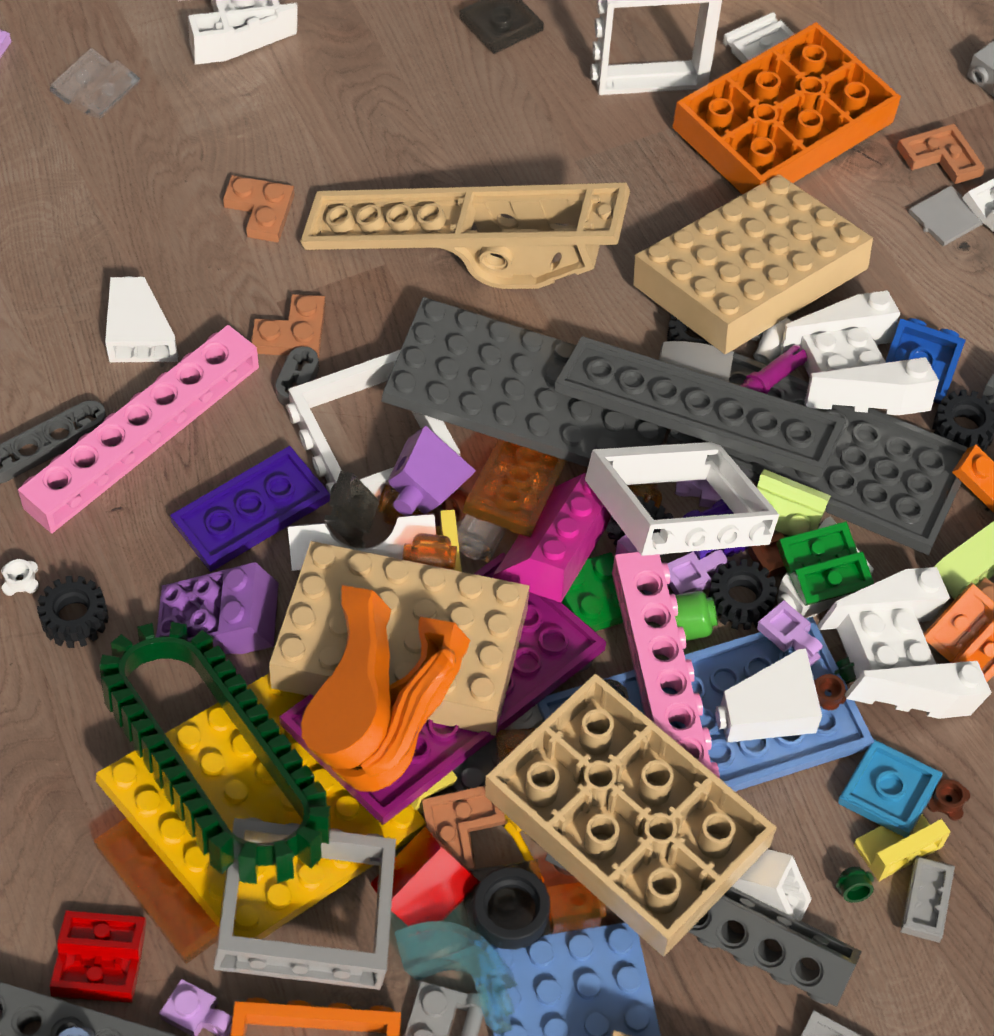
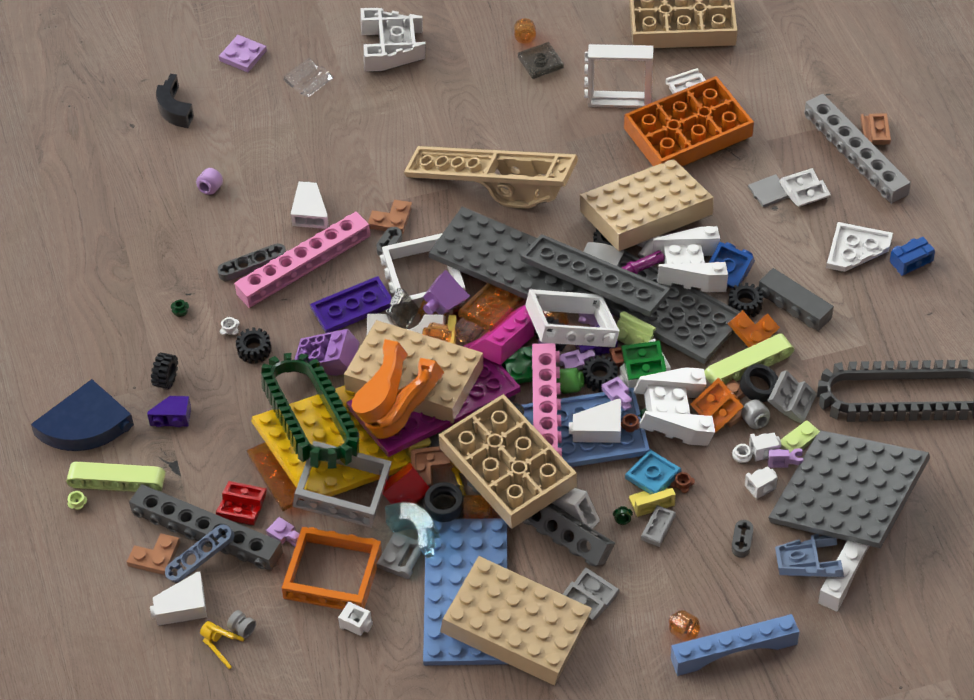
camera: 15 degrees right, 5 degrees down
nougat plate [223,175,295,243] -> none
nougat plate [897,124,985,184] -> none

